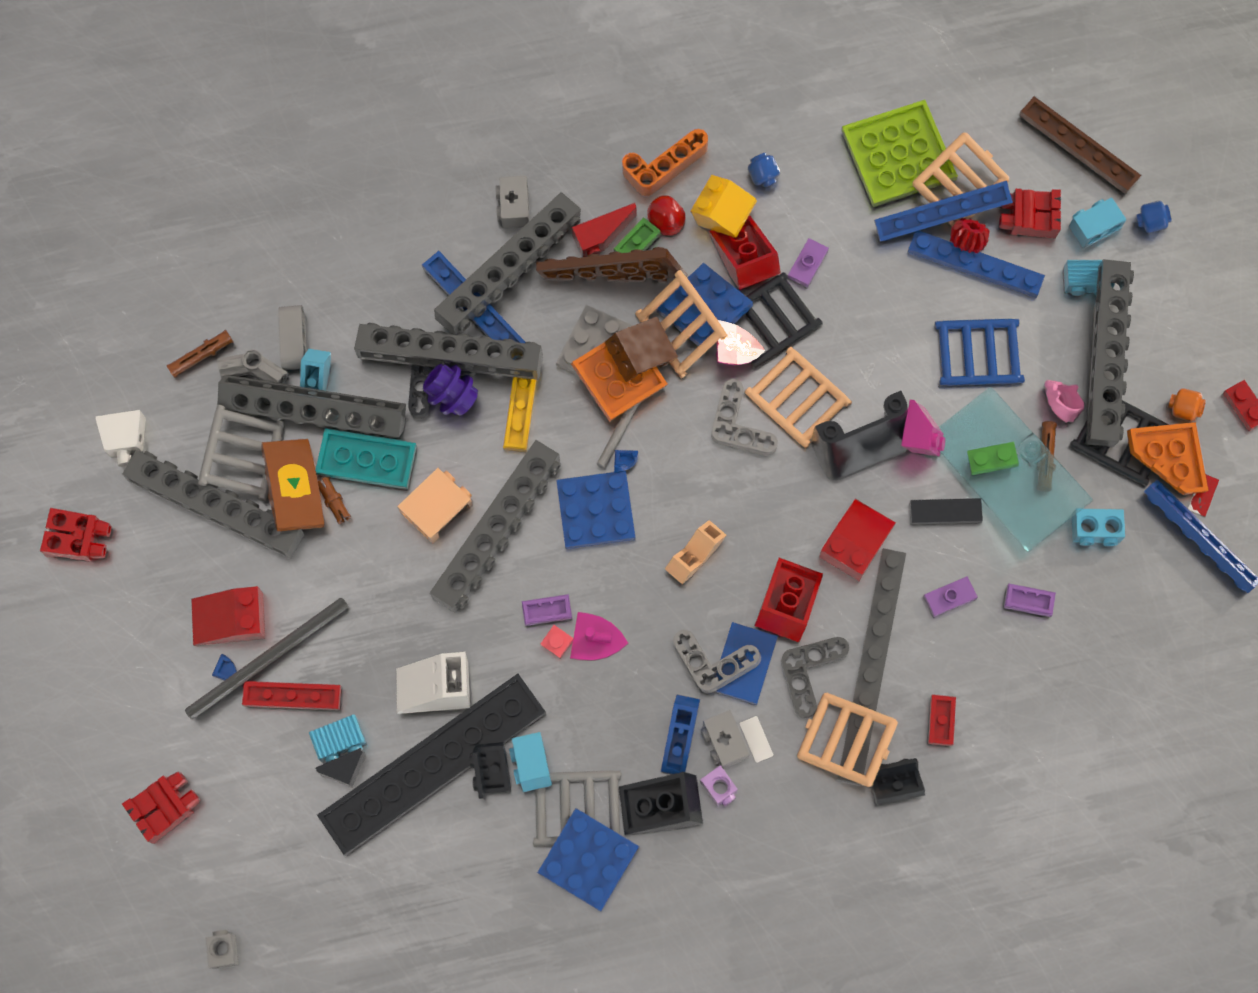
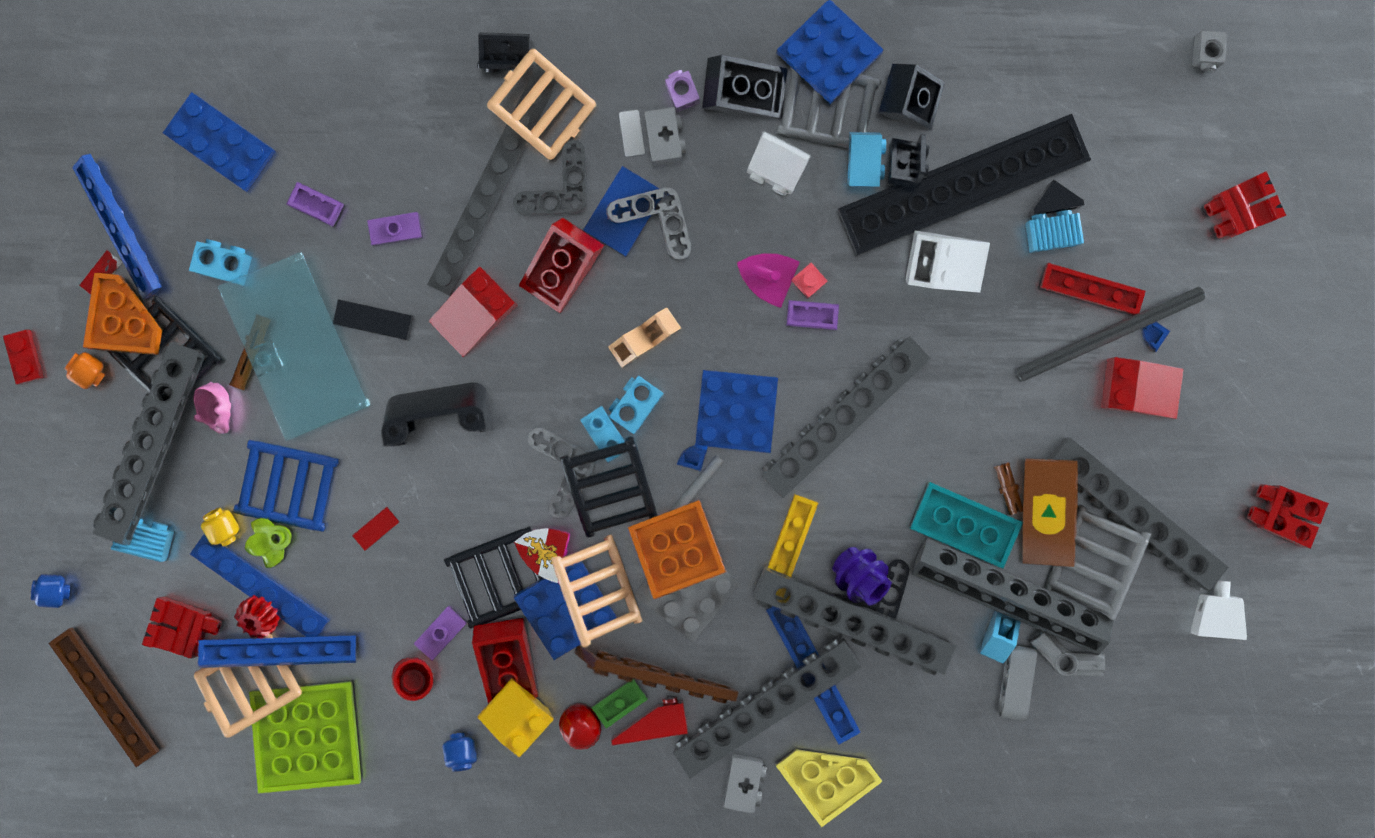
camera: 170 degrees left, 15 degrees up
dark orange pin [166,330,234,378] -> none
light nougat panel [397,468,473,544] -> none
reddish brown panel [605,317,678,382] -> none
orange beam [622,129,708,196] -> none
blue slope [661,695,700,774] -> none
light nougat bar [744,347,852,449] -> none
dark pink slope [901,399,946,457] -> none
red plate [928,695,956,746] -> none
bright green plate [967,442,1019,475] -> none
medium azure brick [1069,197,1126,248] -> none
none -> blue plate [163,92,276,192]
none -> yellow head [201,507,240,547]
none -> lime plate [245,518,292,568]
none -> red sticker [352,507,399,551]
none -> red hat [391,658,434,701]
none -> black bar [560,436,658,538]
none -> medium azure brick [580,406,625,463]
none -> medium azure brick [608,375,664,435]
none -> white slope [747,132,810,196]
none -> light yellow plate [775,749,883,827]
none -> black slope [879,64,945,130]

